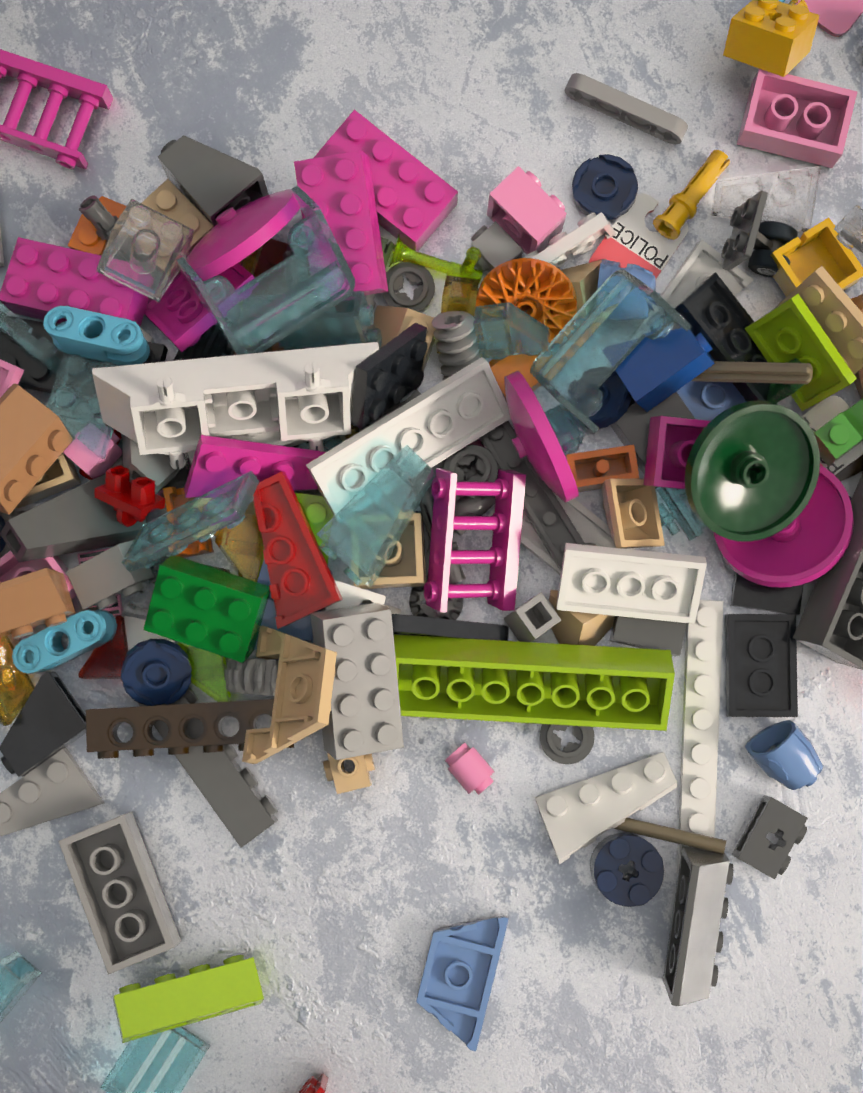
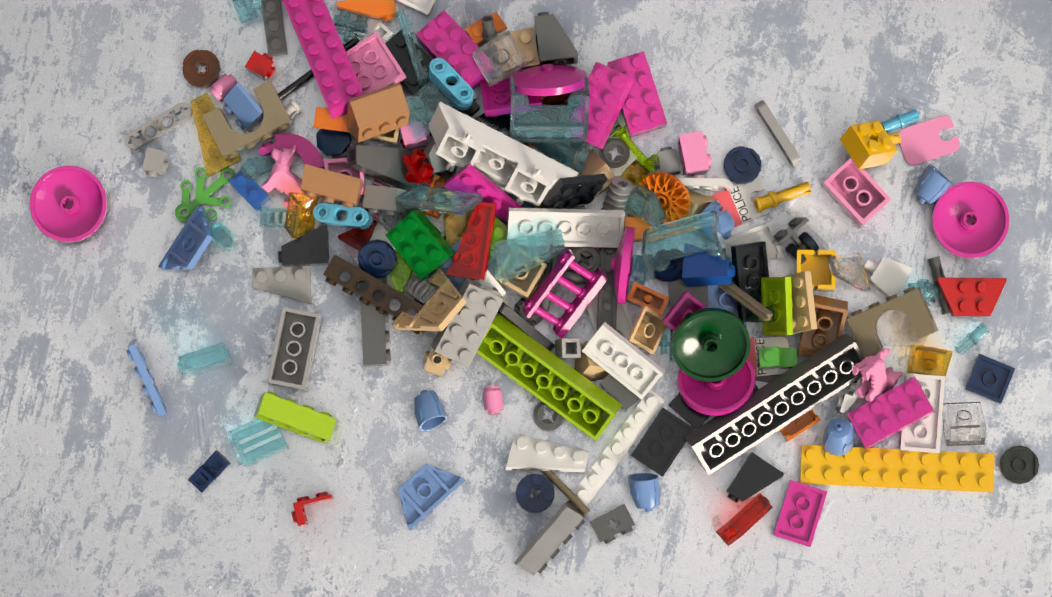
camera: 35 degrees right, 0 degrees up
none -> medium blue helmet [414,390,447,432]

